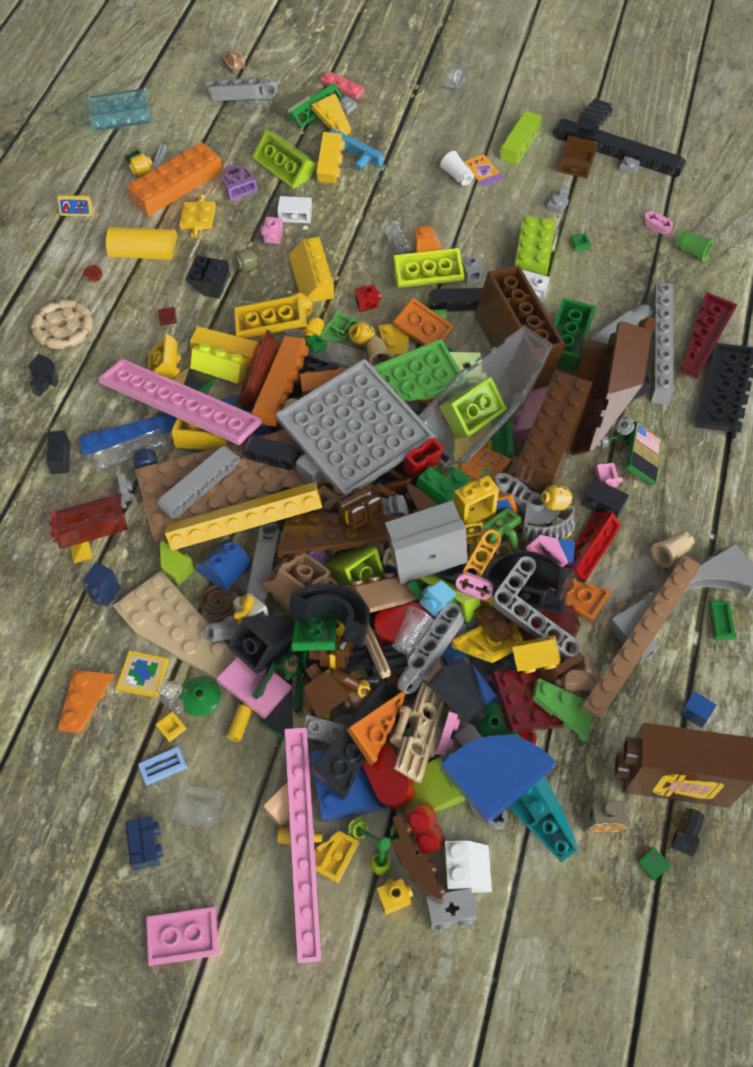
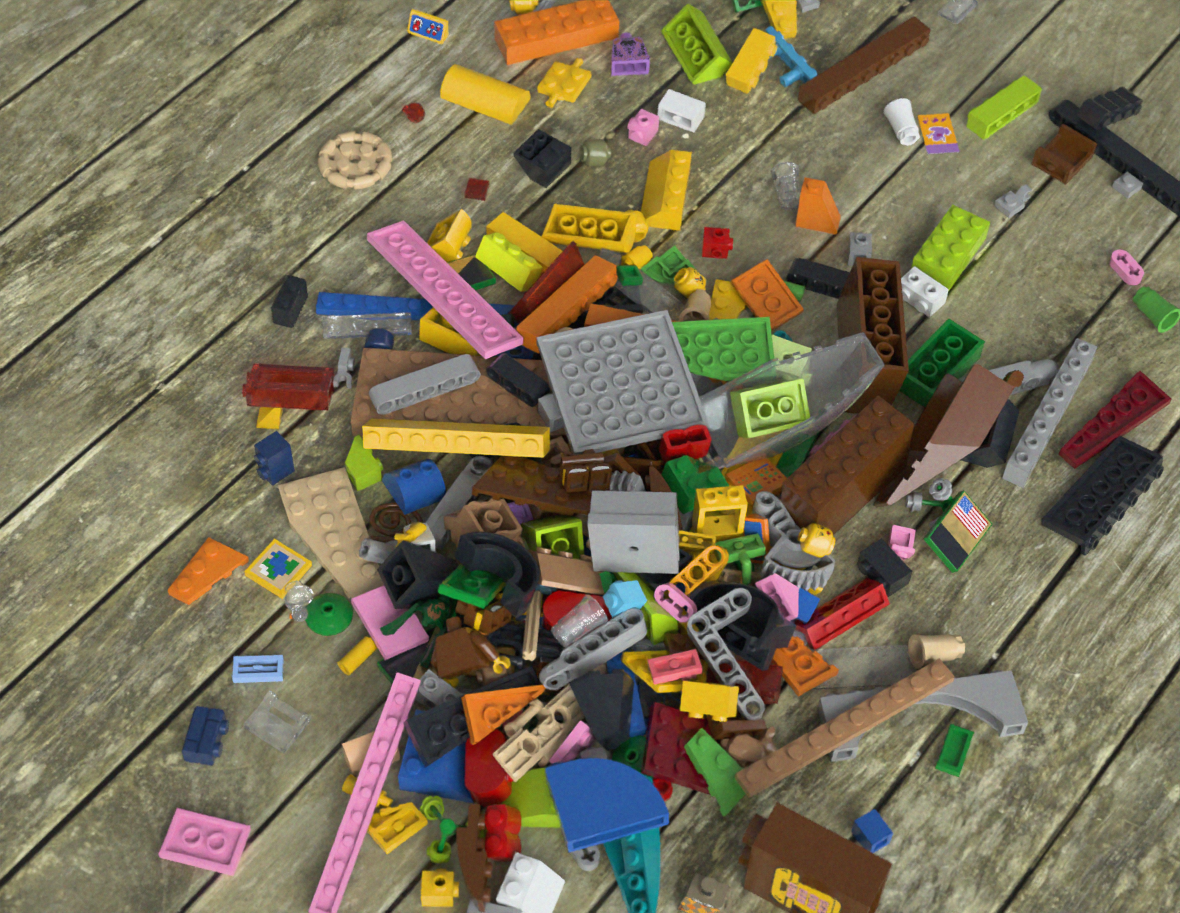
camera: 20 degrees right, 5 degrees down
black brick [28,354,59,397] -> none
yellow plate [155,711,186,742] -> none
neon yellow brick [393,248,464,288] -> none
green tile [570,234,591,252] -> none
none -> coral hinge [648,649,702,685]
none -> reddish brown brick [798,16,931,114]

